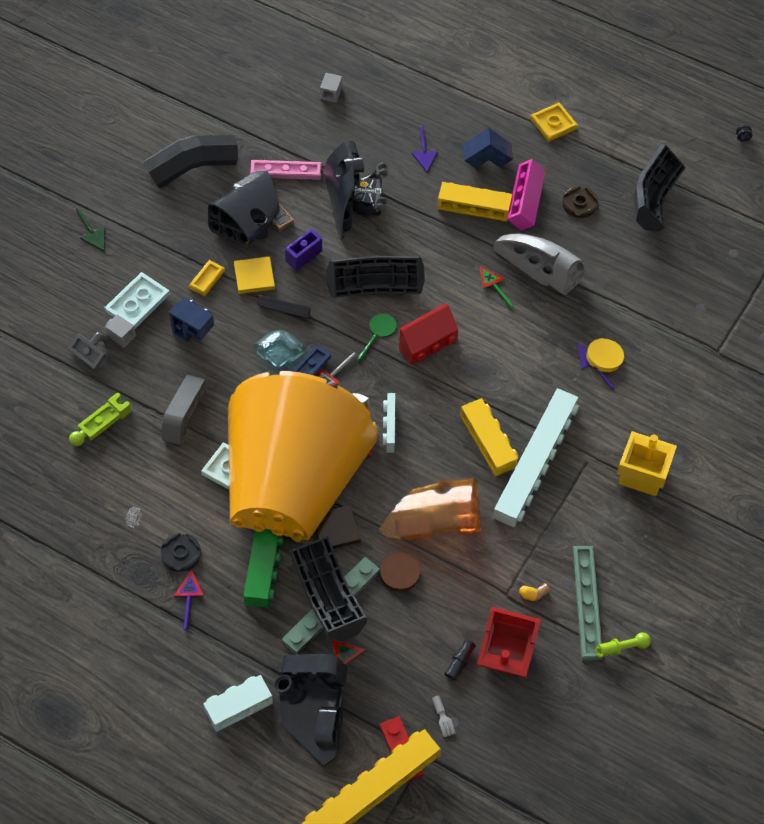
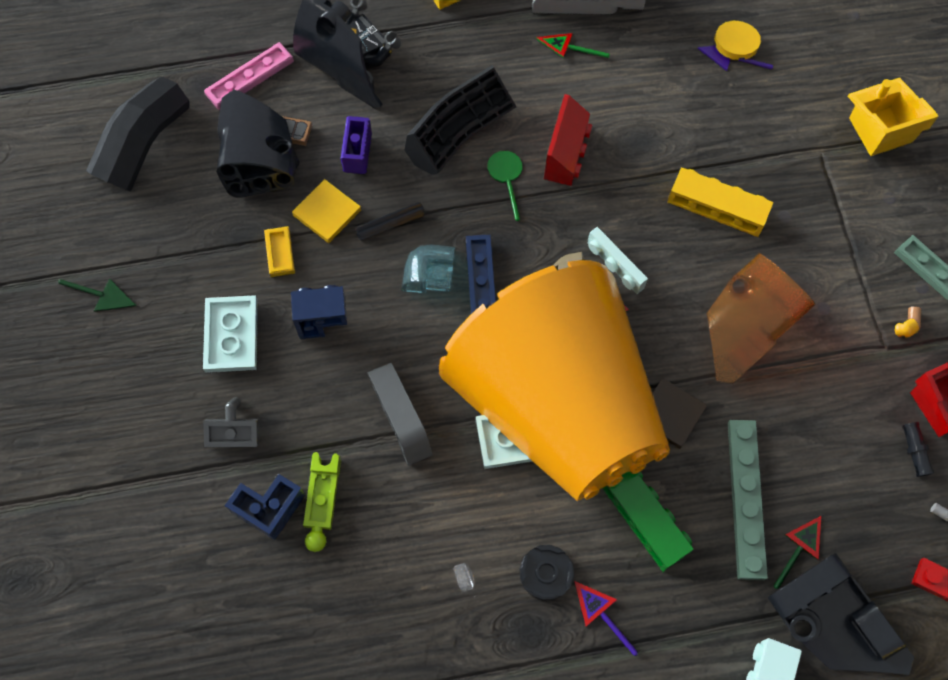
camera: 40 degrees left, 10 degrees up
light grey brick [105,314,136,348] -> none
black piece [289,536,367,642] -> none
light grey piece [317,353,356,387] -> none
reddish brown tile [380,552,420,591] -> none
light aqua brick [493,388,579,528] -> none
none -> dark blue brick [224,474,306,540]

